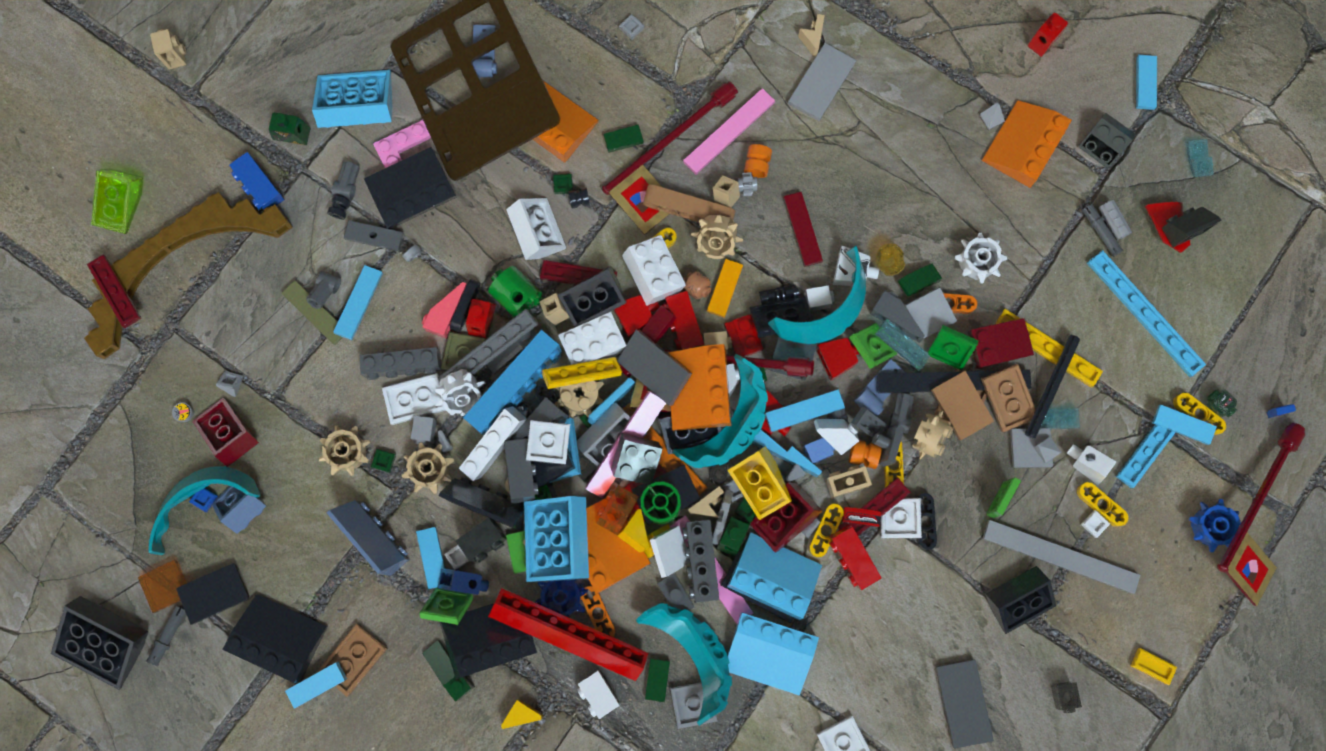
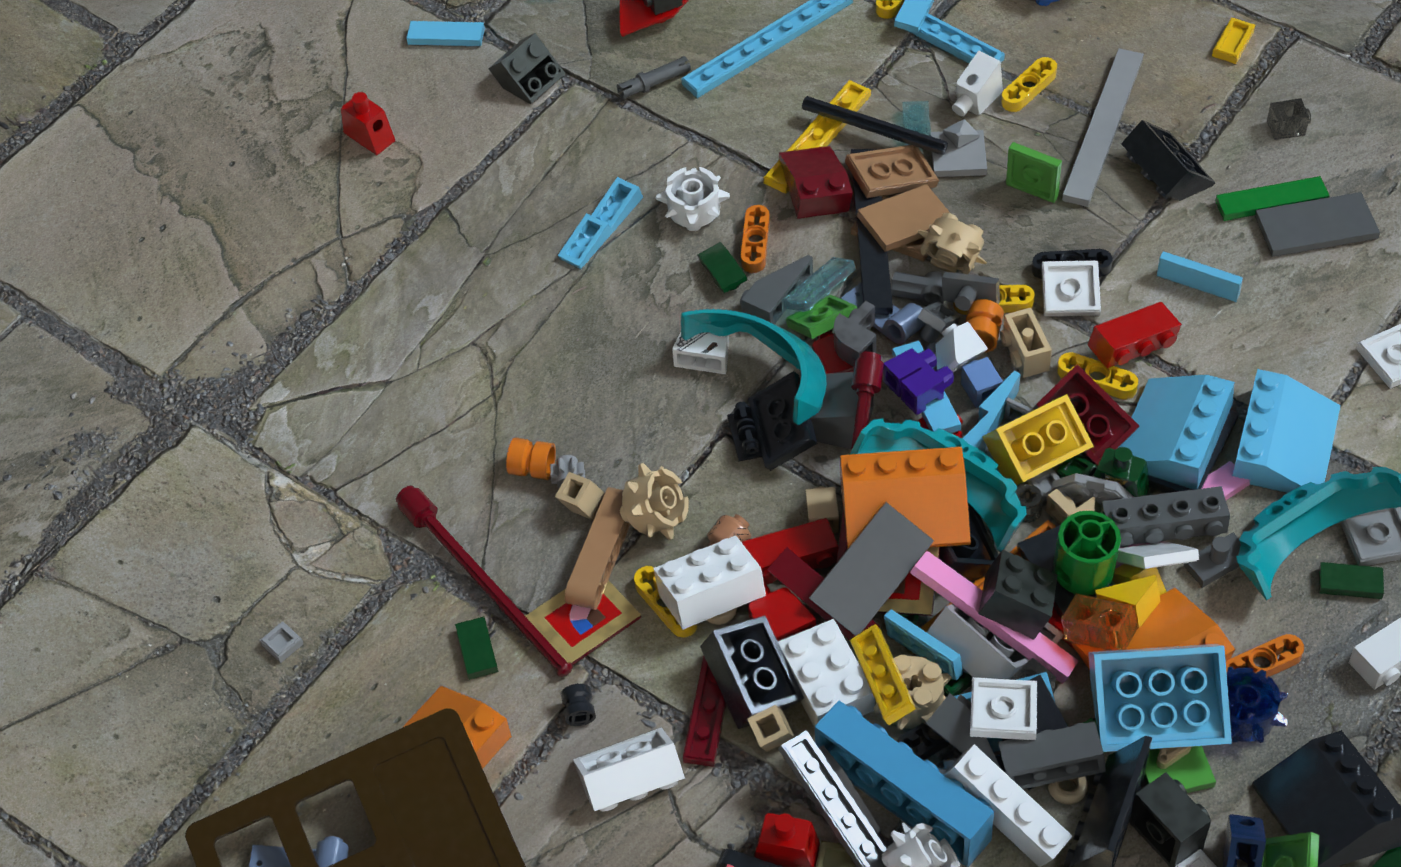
camera: 85 degrees left, 25 degrees down
green cylinder [488,266,544,318] -> none
red brick [488,588,649,681] -> none
dark green tile [553,174,573,194] -> none
bright pink tile [683,88,775,175] -> none
light orange tile [707,259,743,318] -> none
red plate [724,314,763,357] -> none
dark red tile [783,191,823,267] -> none
light grey tile [788,43,856,121] -> none
tan slope [798,14,825,57] -> none
white brick [804,285,834,311] -> none
dark red tile [838,477,911,536] -> none
sticker [842,507,881,527] -> none
clear yellow hair [875,243,905,276] -> none
light grey tile [905,287,957,339] -> none
green tile [927,325,978,371] -> none
light grey slope [979,103,1005,130] -> none
orange slope [982,100,1072,188] -> none
white tile [1081,510,1110,538] -> none
light grey axle [1098,200,1132,241] -> none
none -> medium azure slope [558,177,643,269]
none -> flat silver brick [834,301,876,367]
none -> dark purple hips [883,348,954,416]
none -> medium azure tile [1157,252,1243,302]
none -> green tile [1215,176,1330,221]

